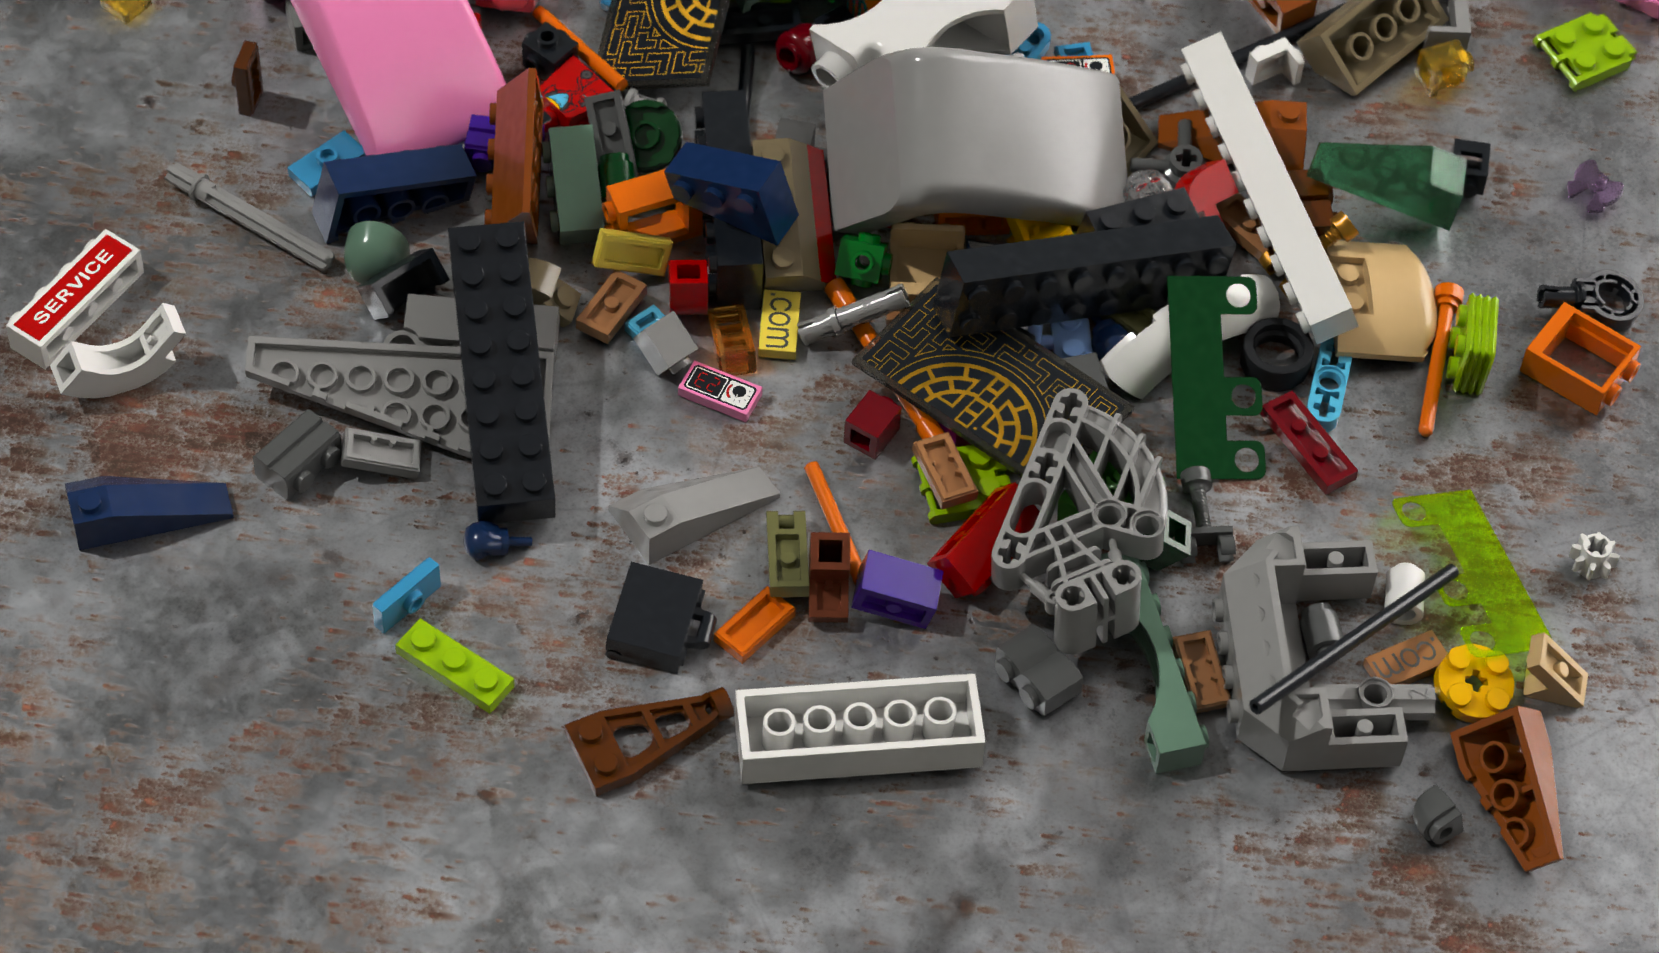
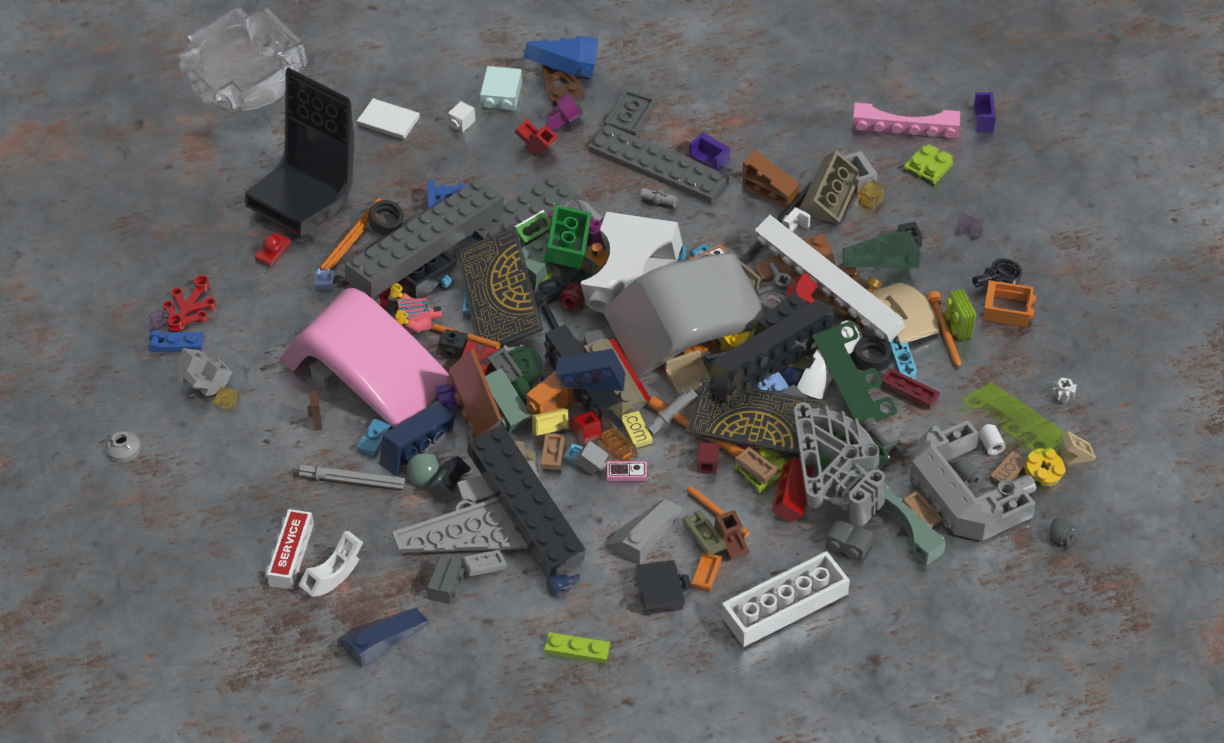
camera: 20 degrees left, 5 degrees down
dark azure plate [372,557,441,634] -> none
reddish brown plate [564,687,734,797] -> none
green brick [834,232,893,288] -> none
dark purple panel [851,550,944,629] -> none
black piece [1249,564,1459,715] -> none
dark orange wedge [1450,706,1564,872] -> none

